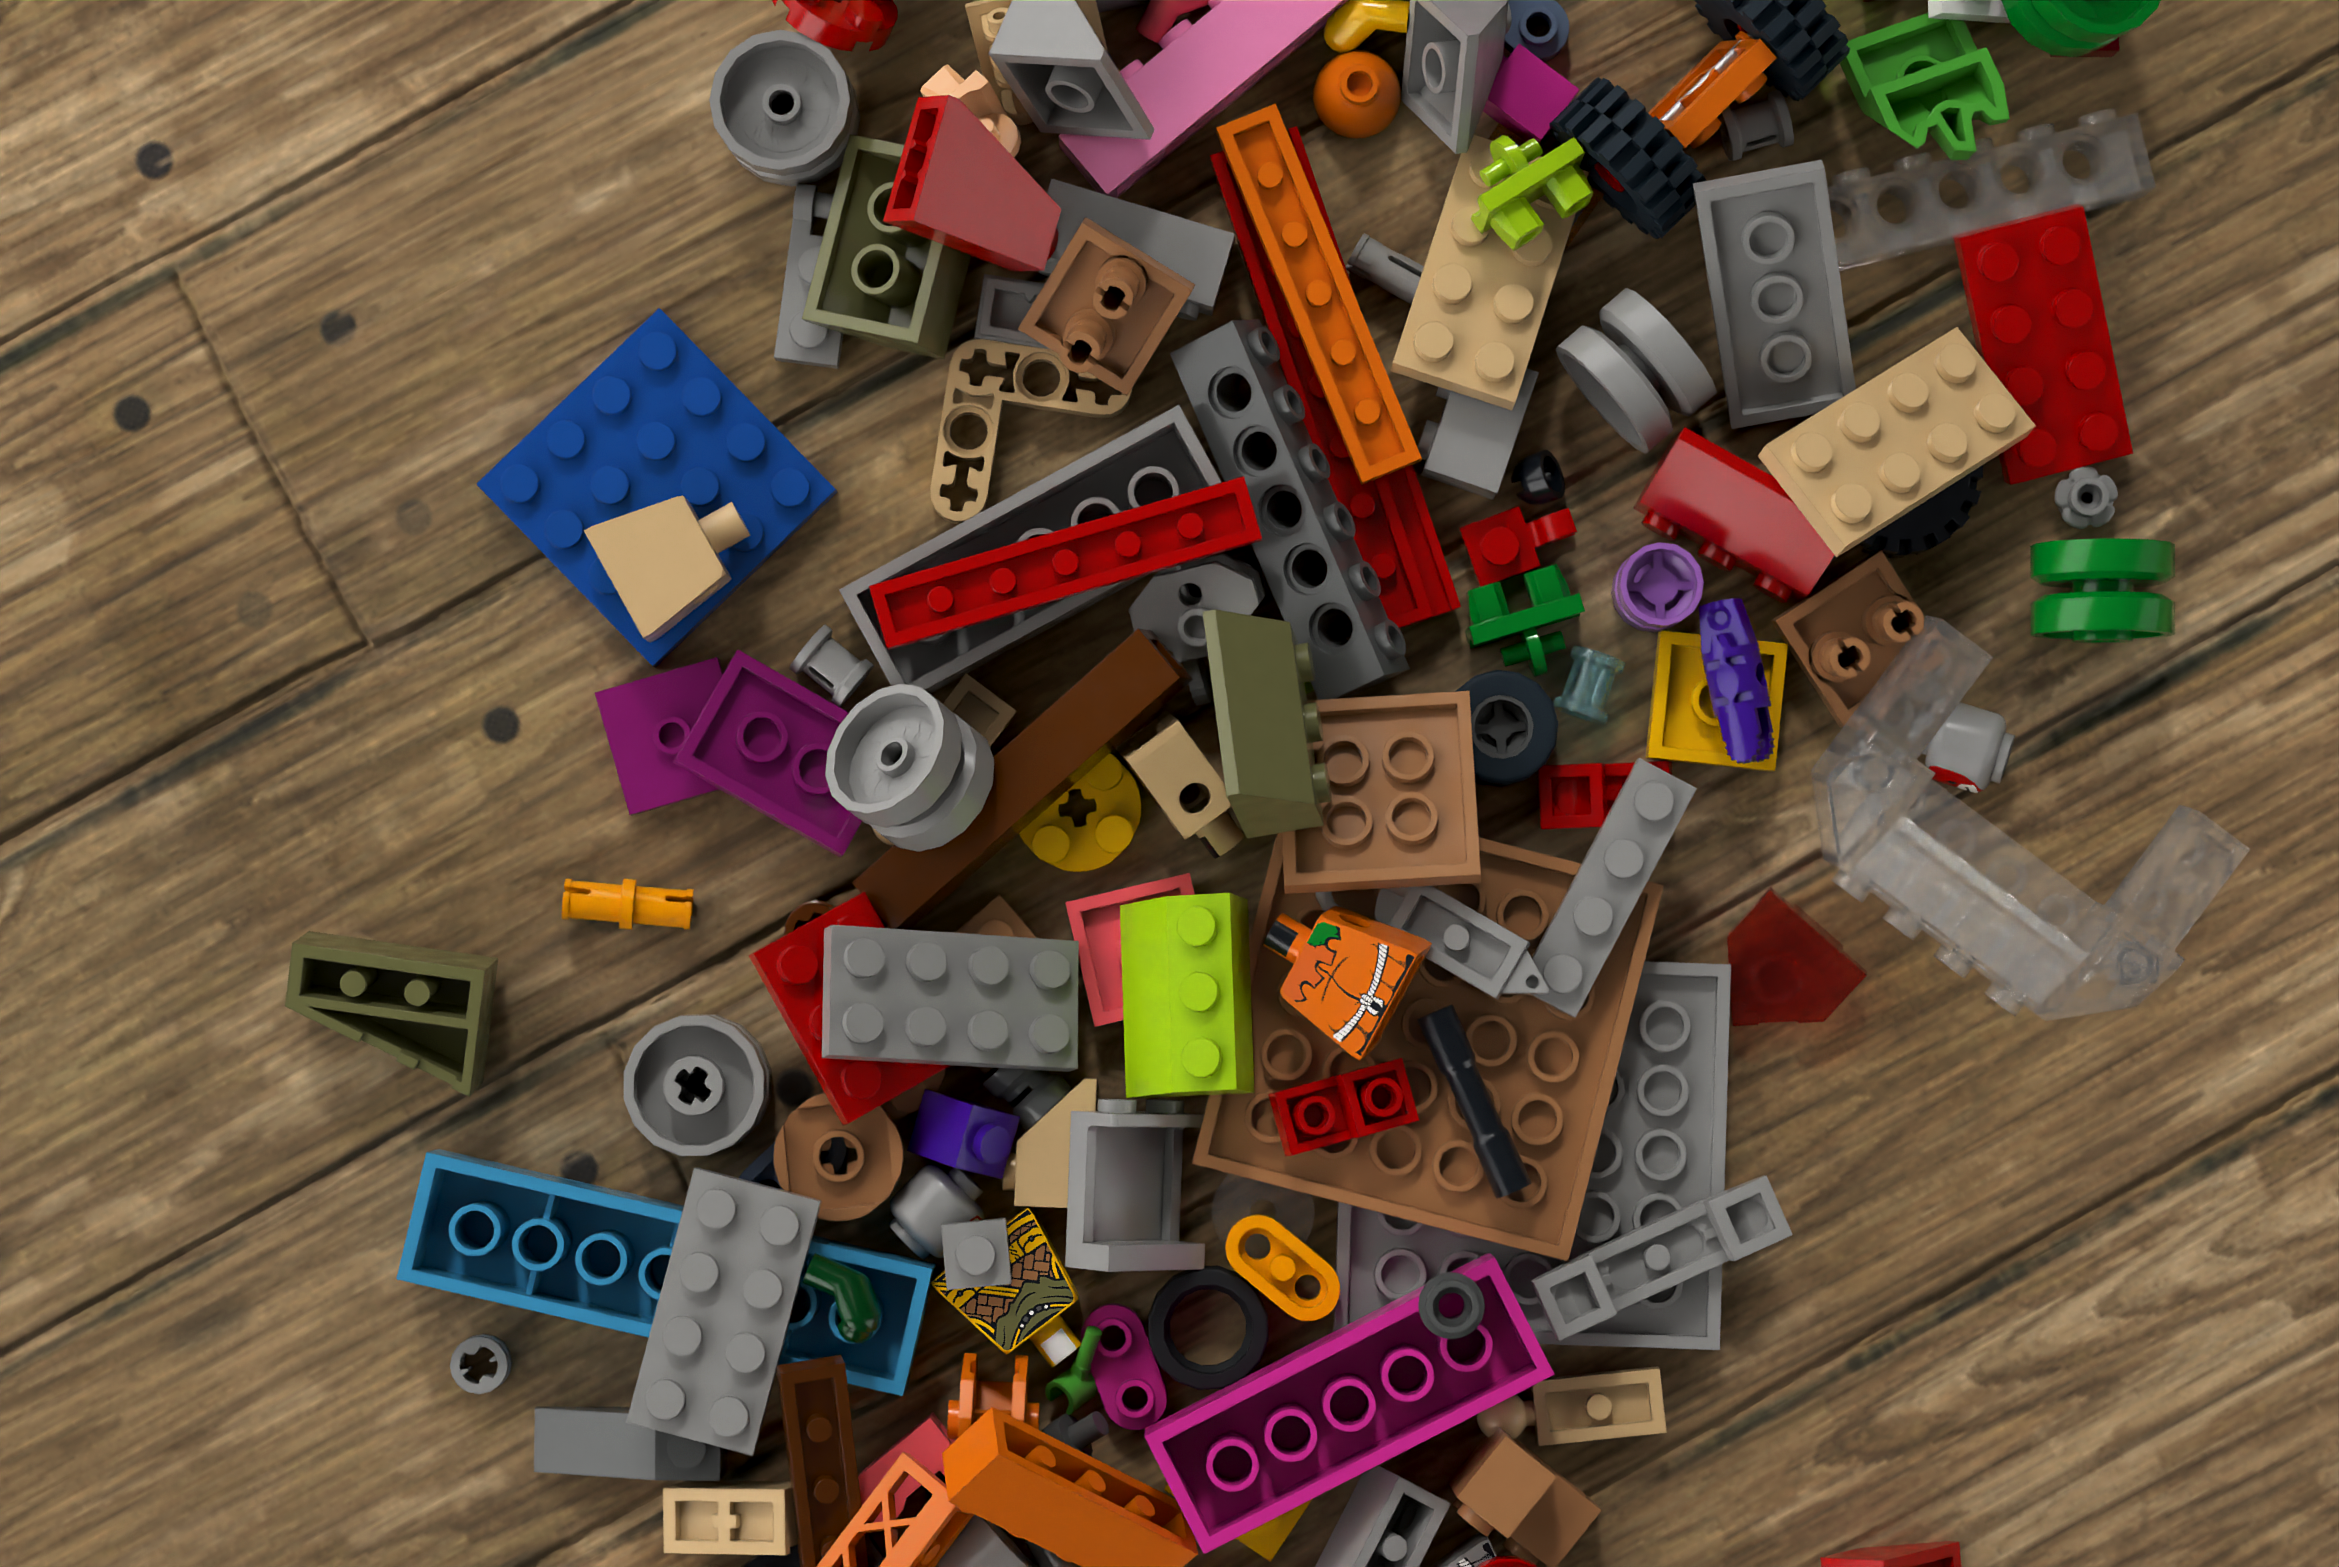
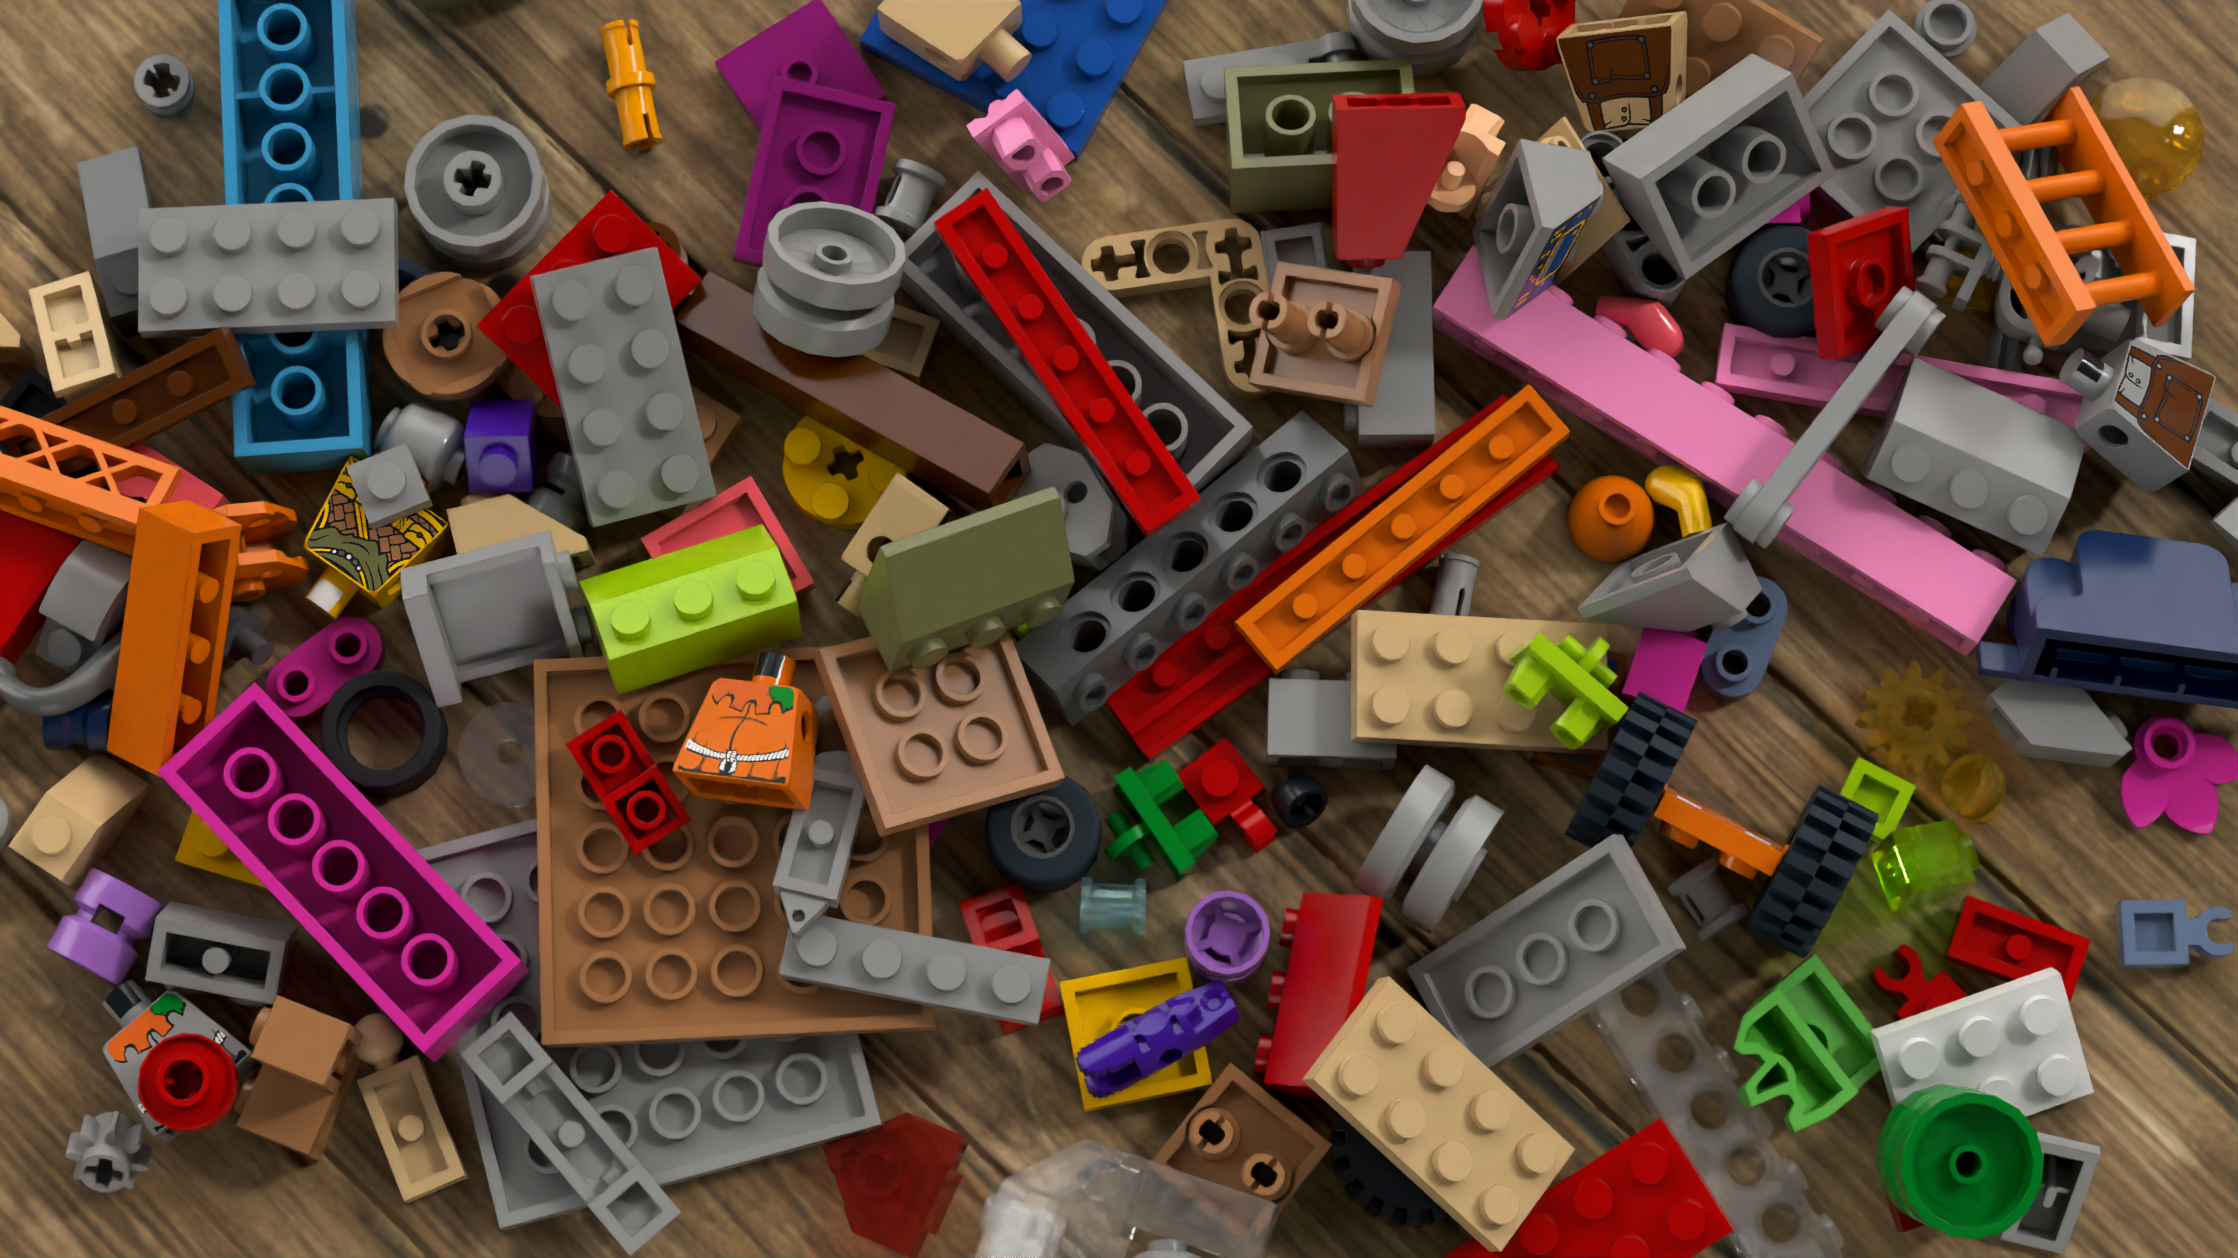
camera: 75 degrees right, 10 degrees down
dark green arm [803,1253,881,1343] -> none
bright green hand [1045,1326,1102,1415] -> none
light orange plate [1226,1214,1340,1321] -> none
black piece [1417,1004,1532,1199] -> none
dark grey plate [1418,1272,1485,1339] -> none
none -> bright pink hips [966,89,1075,202]

